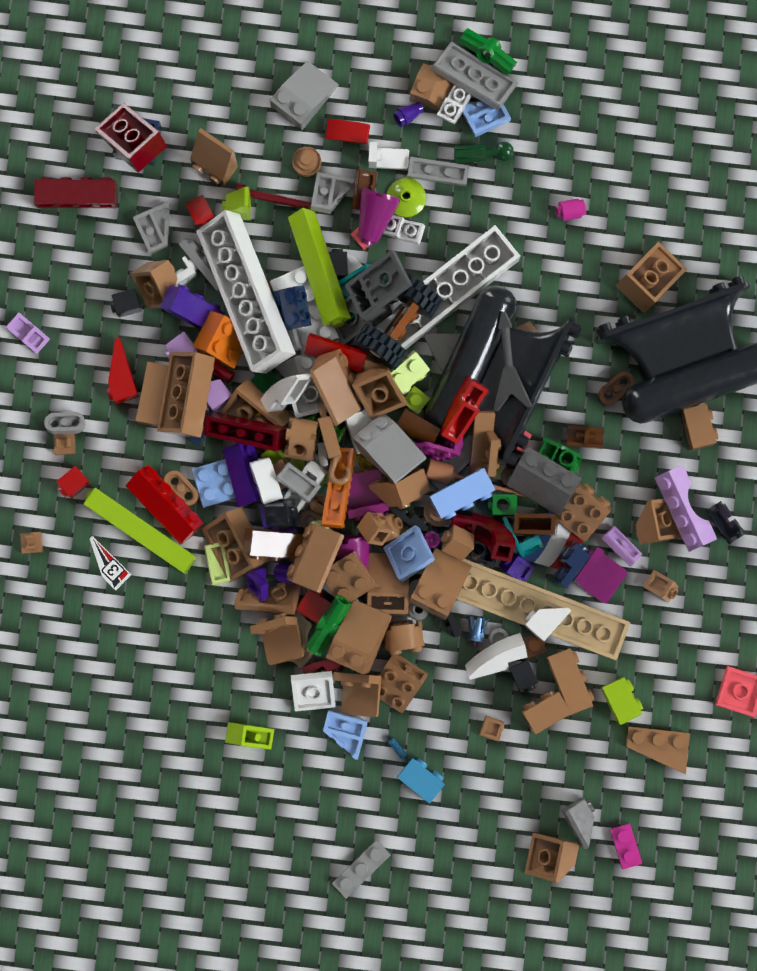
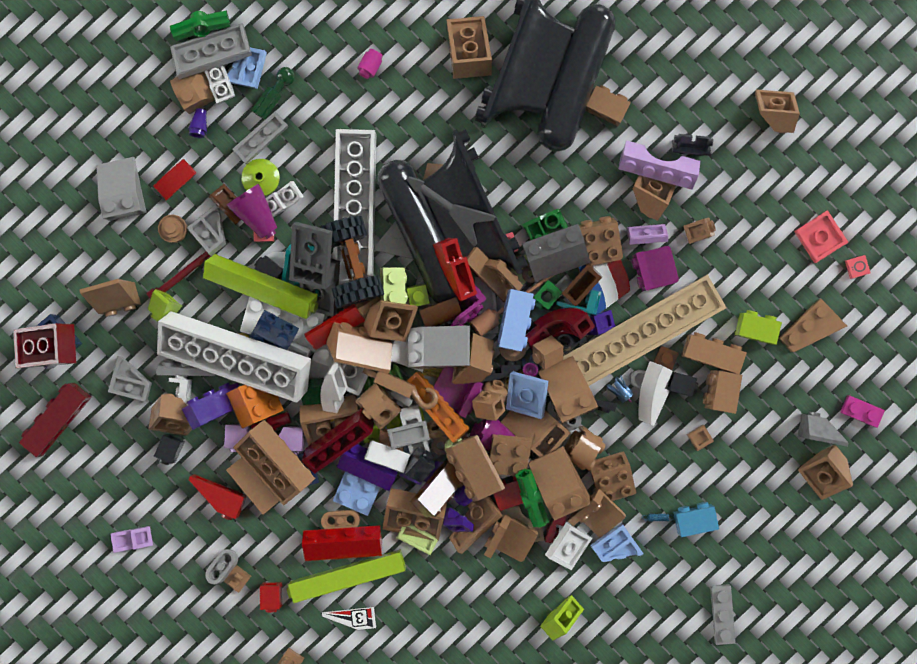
camera: 45 degrees left, 5 degrees up
red slope [185,195,214,226] -> none
white bracket [369,142,409,170] -> none
white slope [524,608,571,642] -> none
dark blue plate [553,542,591,589] -> none
reddish brown hips [566,425,604,449] -> none
reddish brown plate [598,372,634,406] -> none
none -> coral tile [845,255,871,279]

